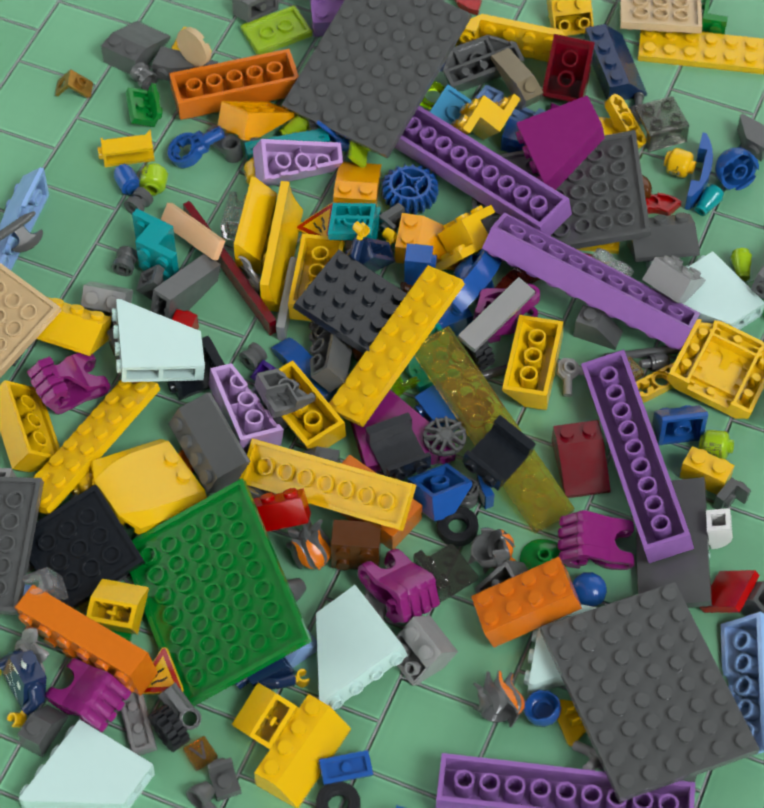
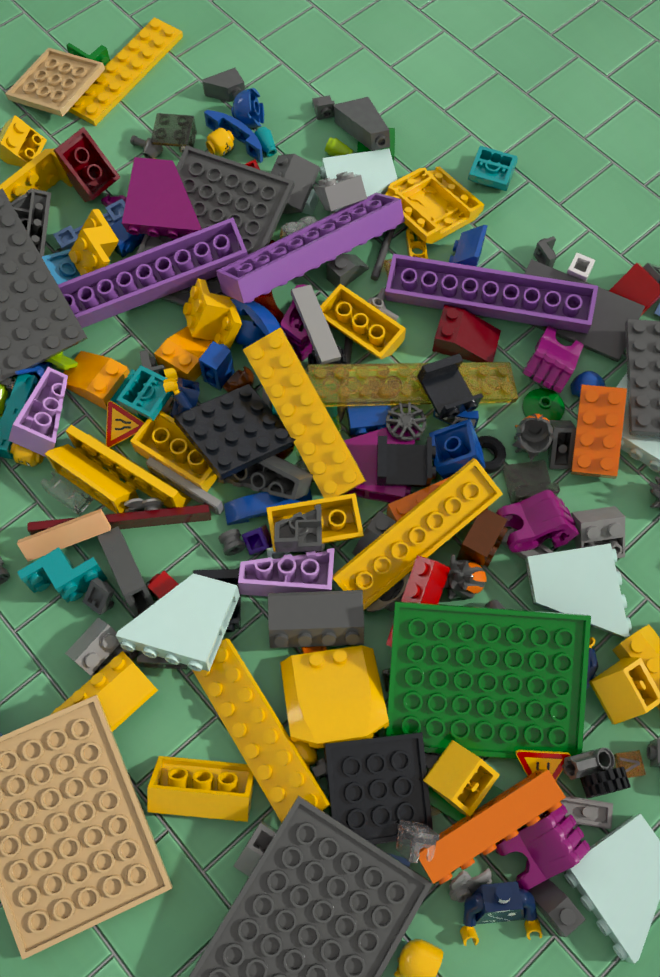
camera: 65 degrees left, 10 degrees up
magenta piece [27,353,111,415] -> none
dark grey wheel [112,246,138,276] -> none
blue gear [381,163,439,215] -> none
dark tan slope [490,48,544,110] -> none
dark blue slope [584,24,647,100] -> none
yellow beam [604,94,646,150] -> none
dark grey cylinder [639,353,670,371] -> none
yellow brick [679,446,735,495] -> none
lime head [699,430,734,459] -> none

